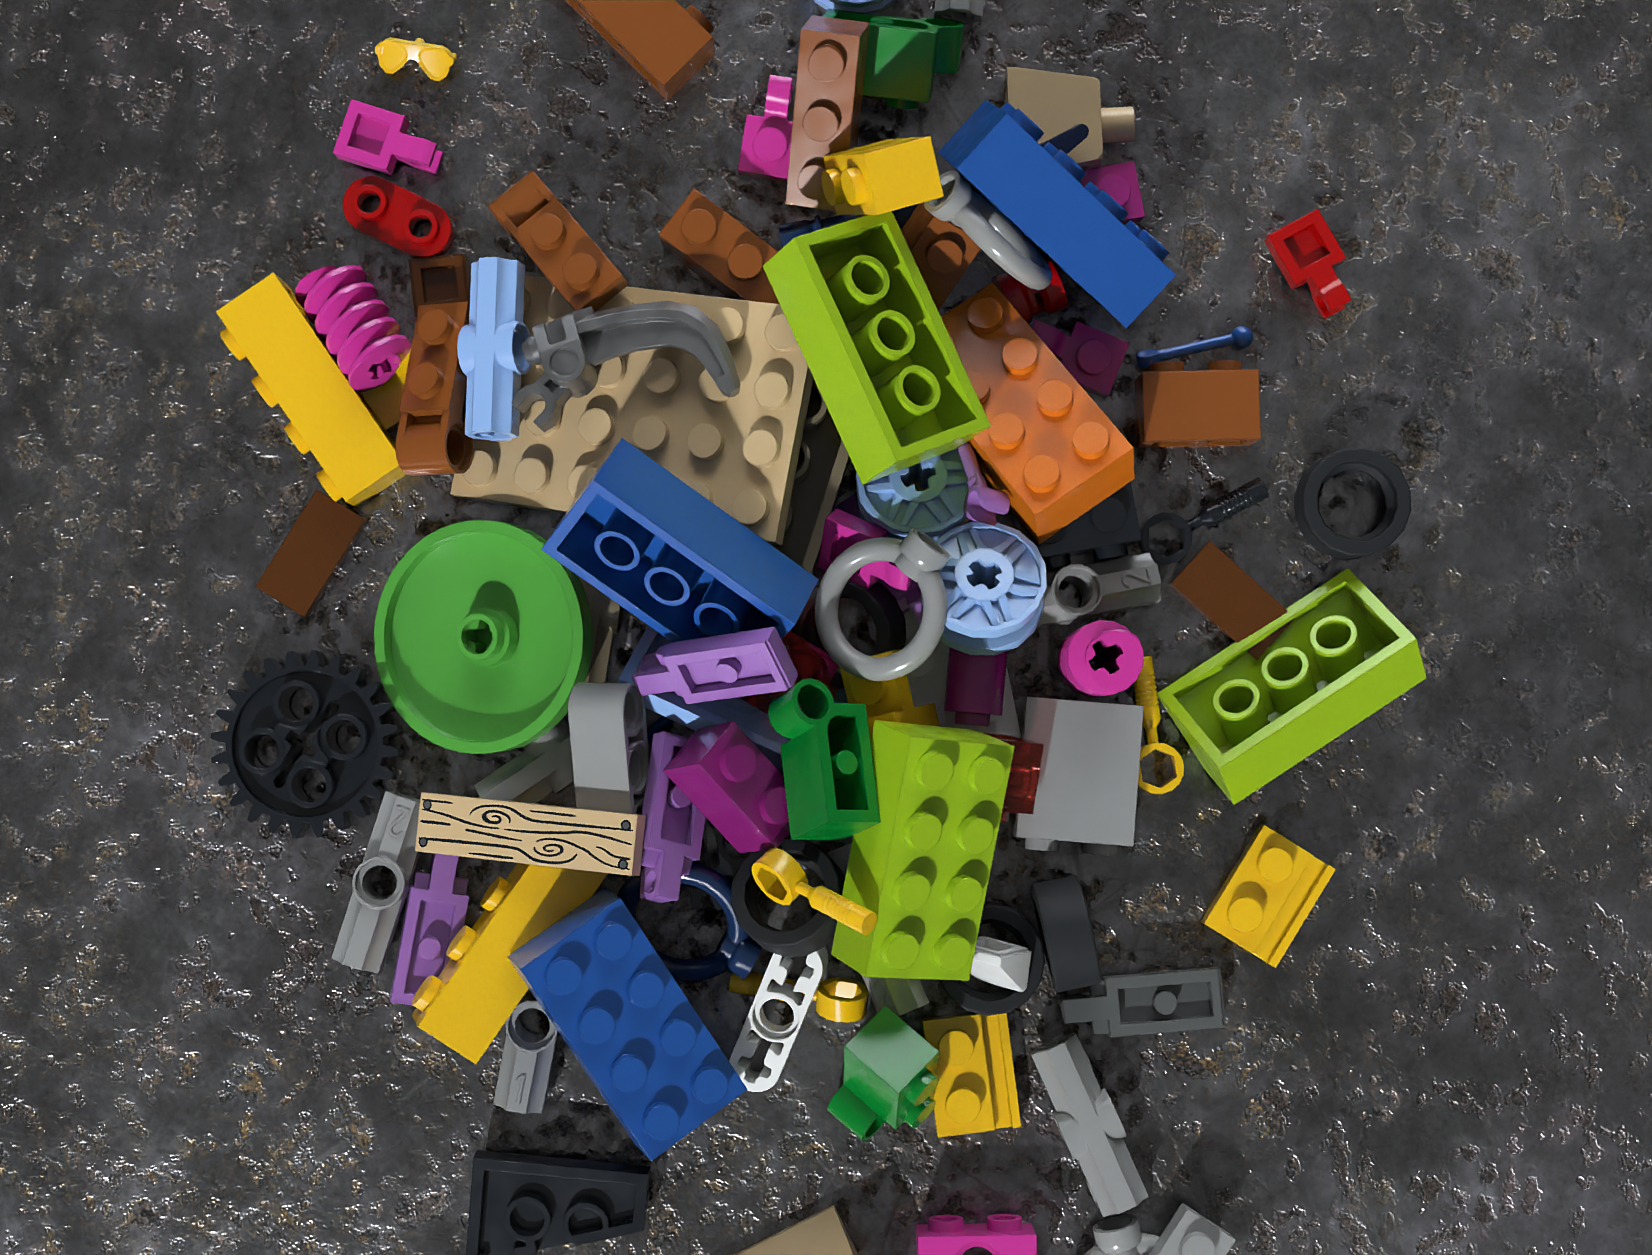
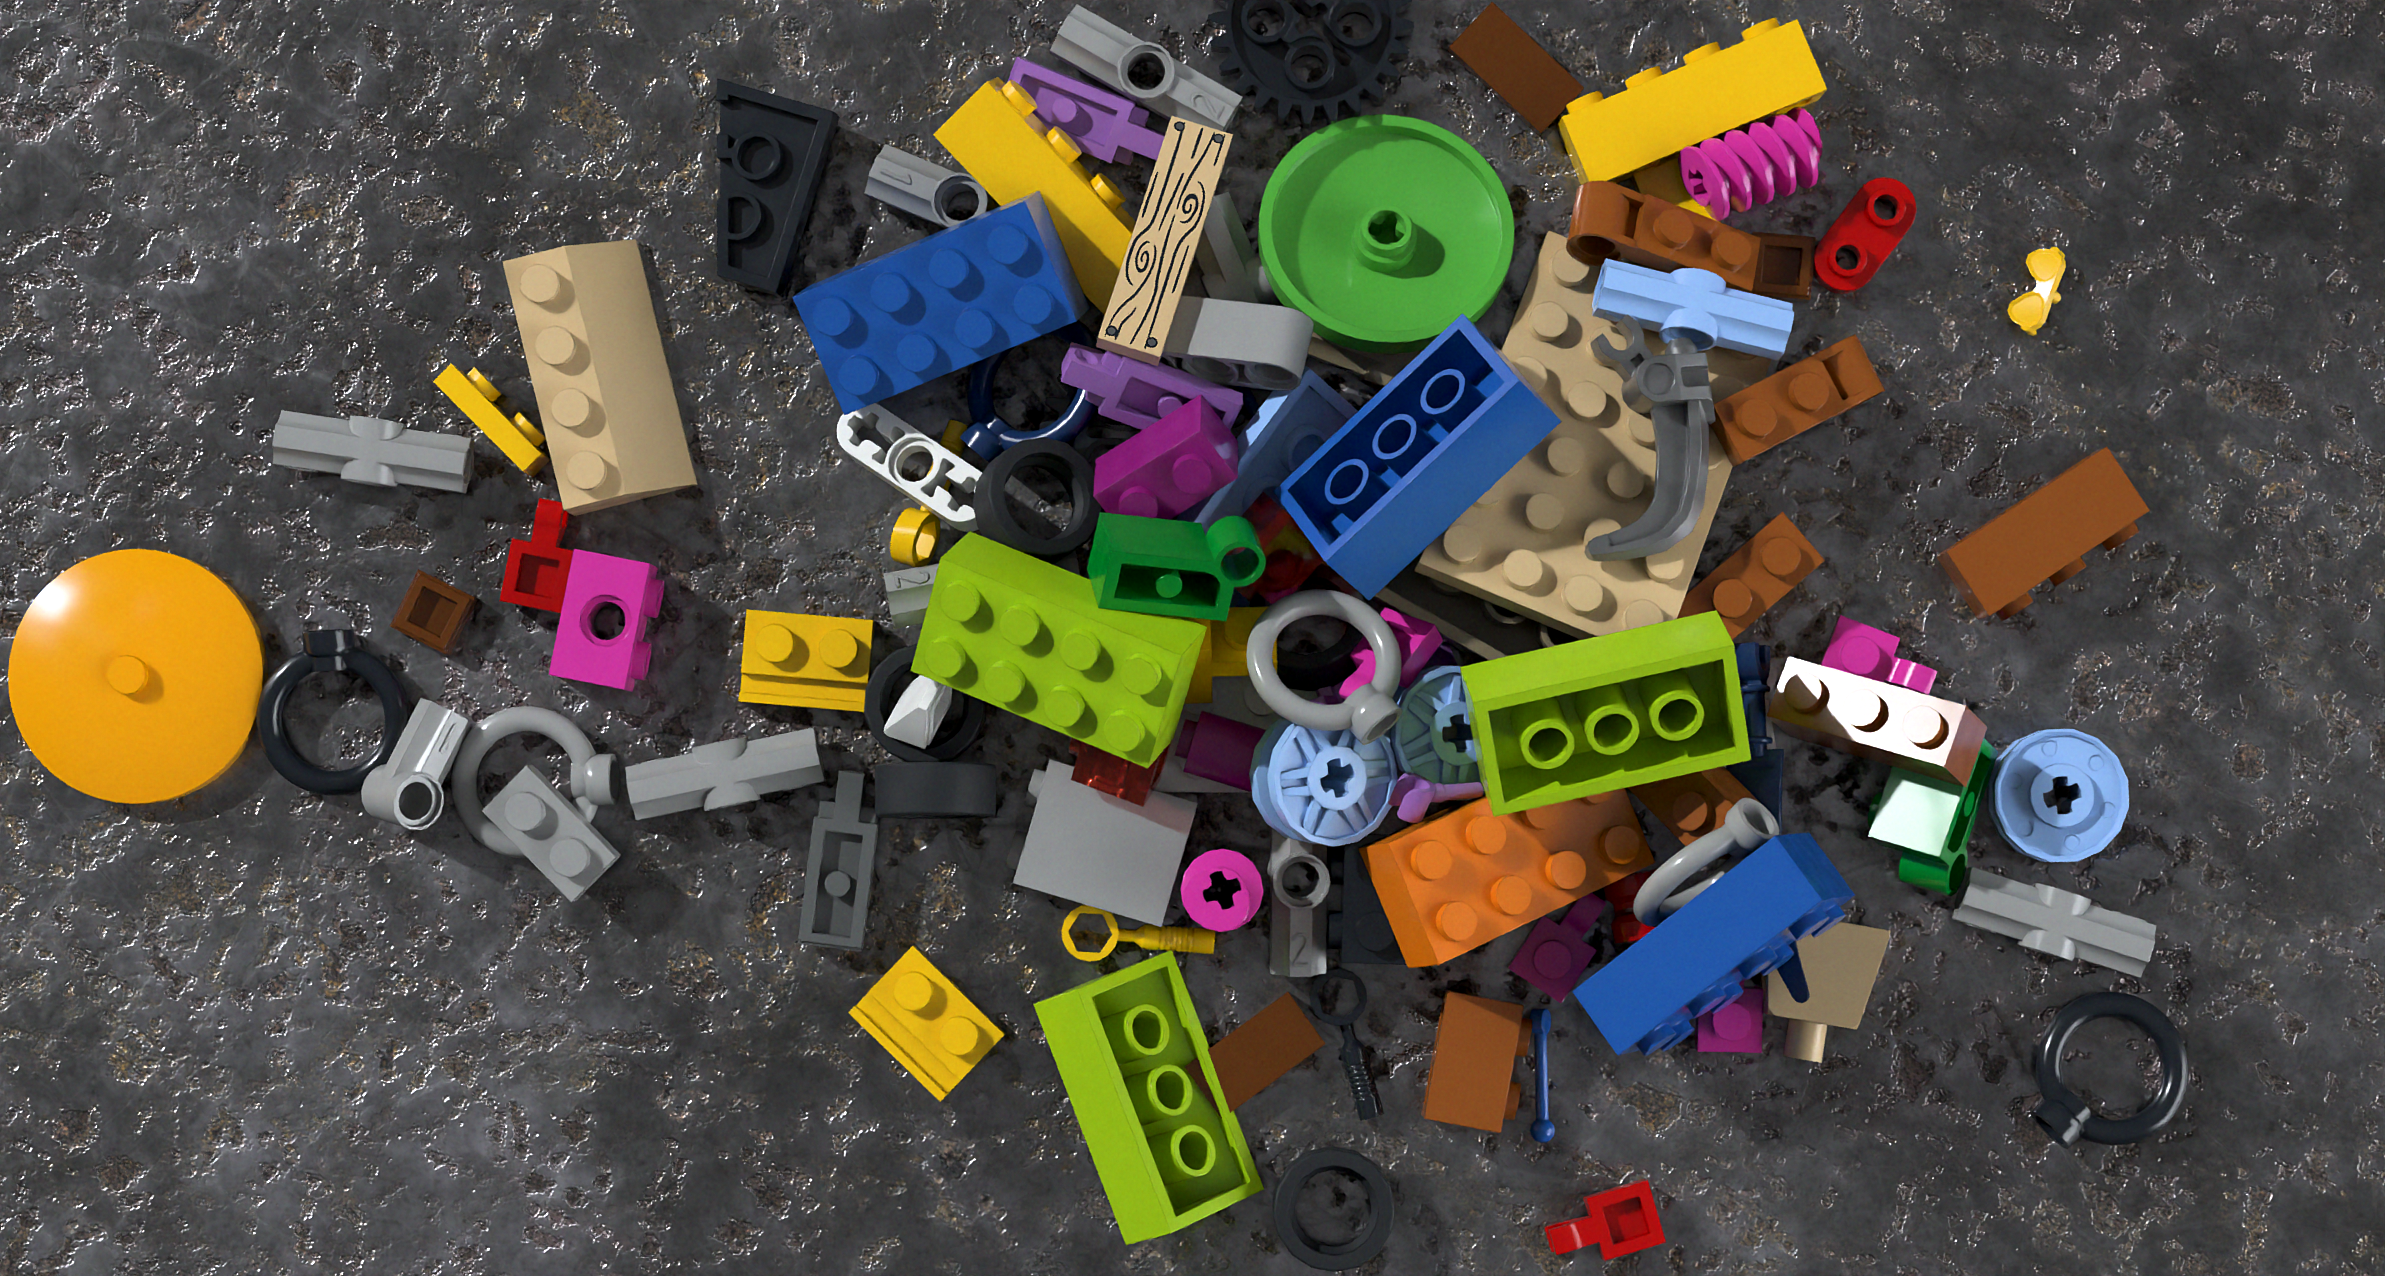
camera: 105 degrees right, 0 degrees up
dark pink plate [333,99,445,176] -> none
medium lavender hinge [631,627,798,704] -> none
yellow piece [751,848,877,935] -> none
yellow brick [821,136,944,215] -> none
green hinge [827,1006,939,1142] -> none

